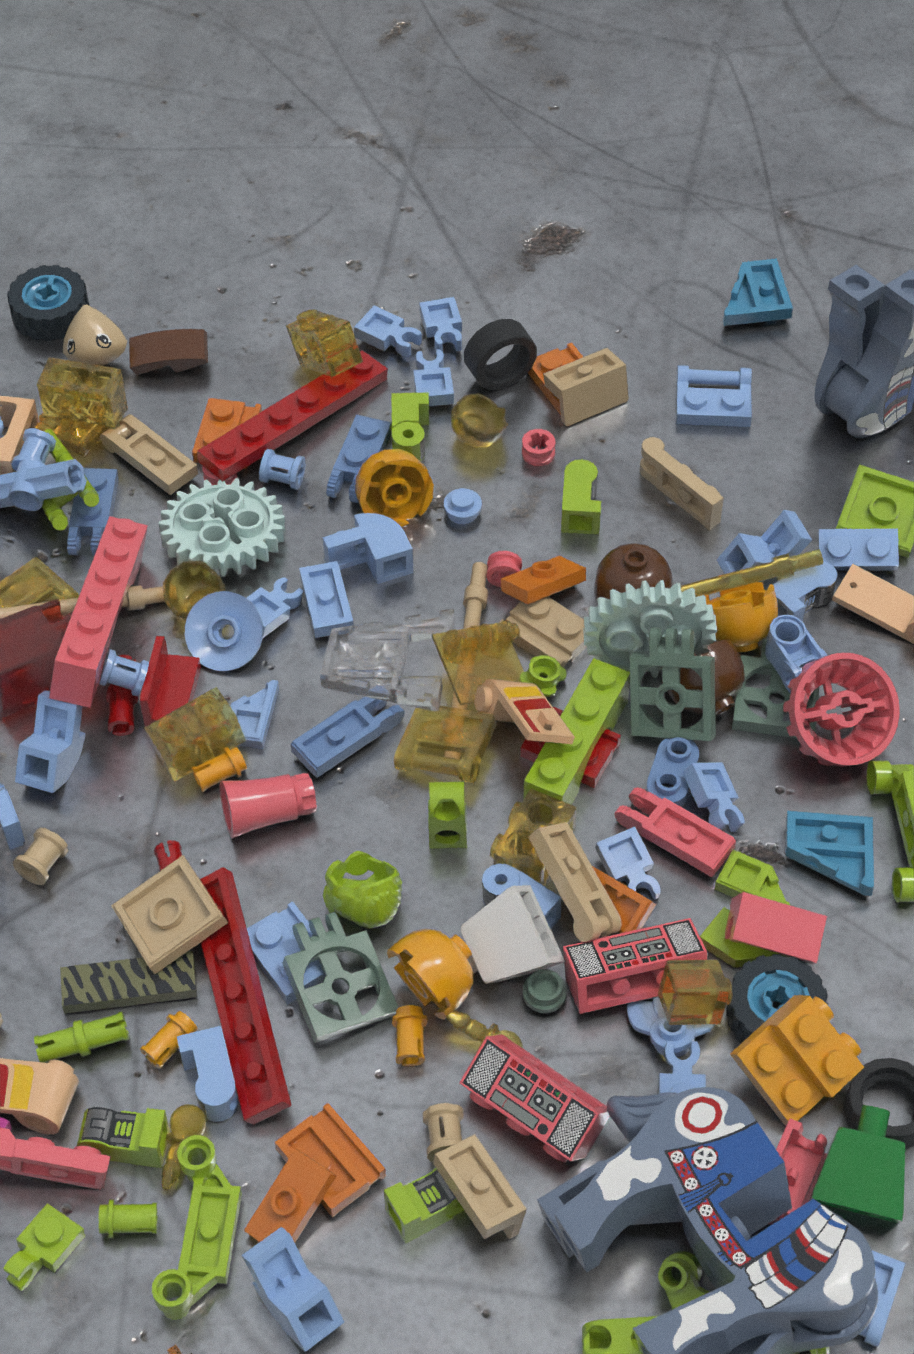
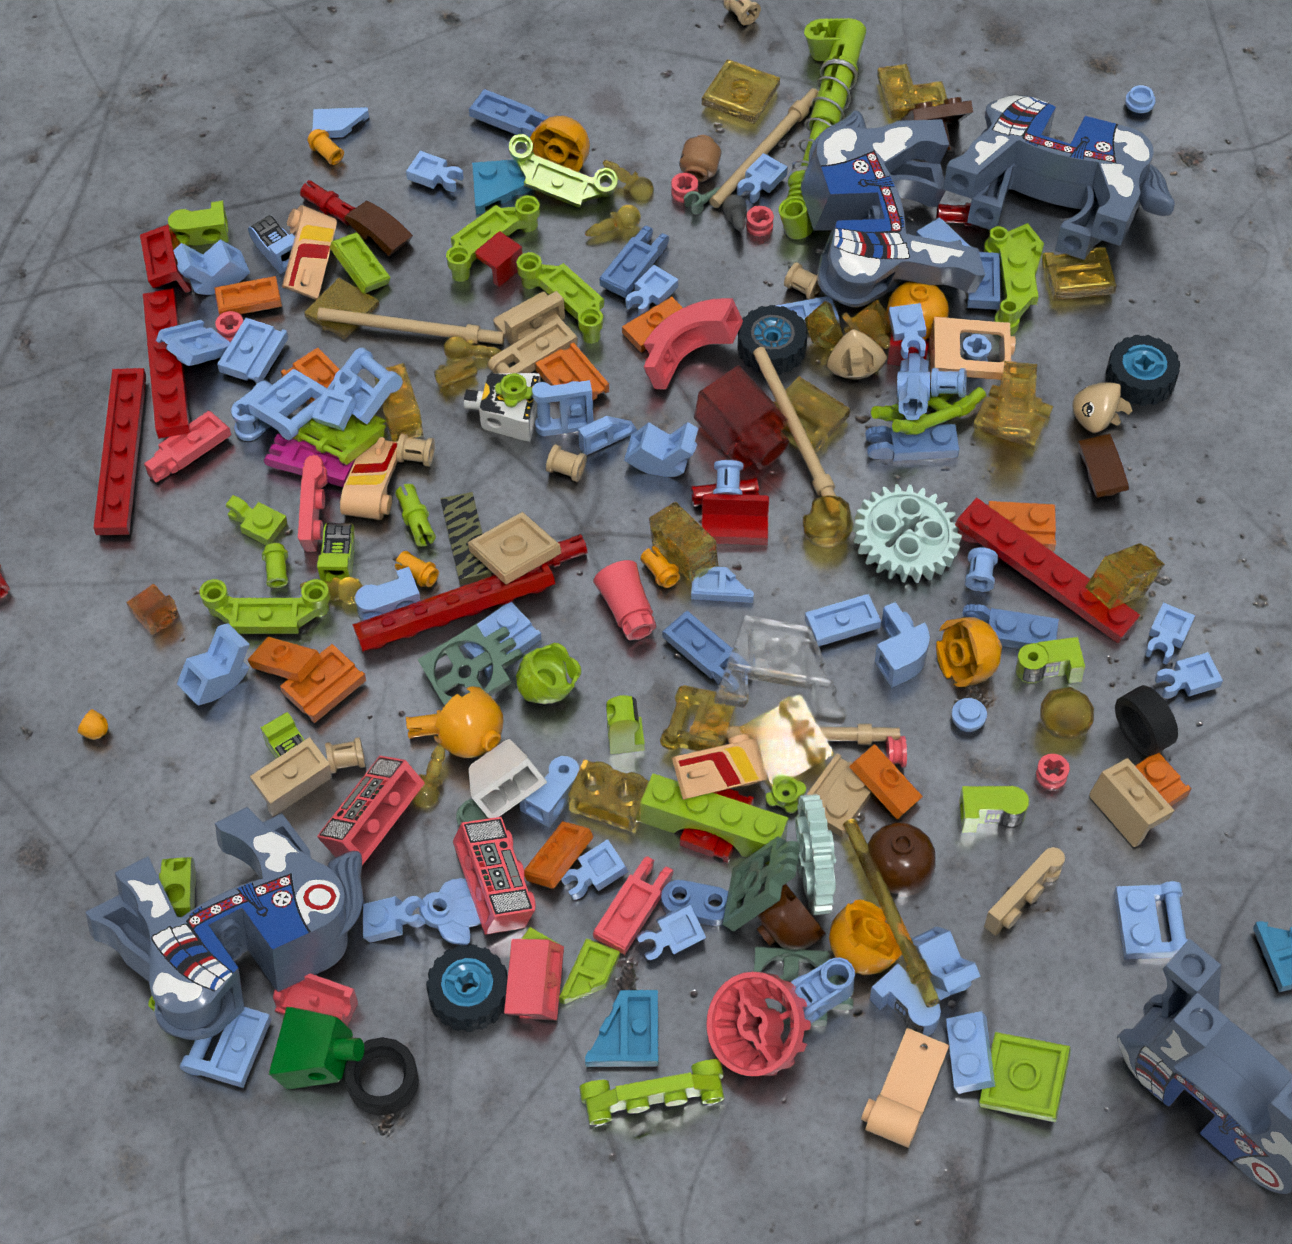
camera: 85 degrees right, 5 degrees up
coral arch [49,516,148,708] -> none
tan plate [100,414,198,495] -> none
light blue dish [185,591,263,671] -> none
light blue plate [247,577,303,638] -> none
light blue plate [413,349,454,406] -> none
tan plate [529,822,622,942] -> none
clear yellow brick [658,960,732,1025] -> none
light orange plate [730,995,864,1126] -> none

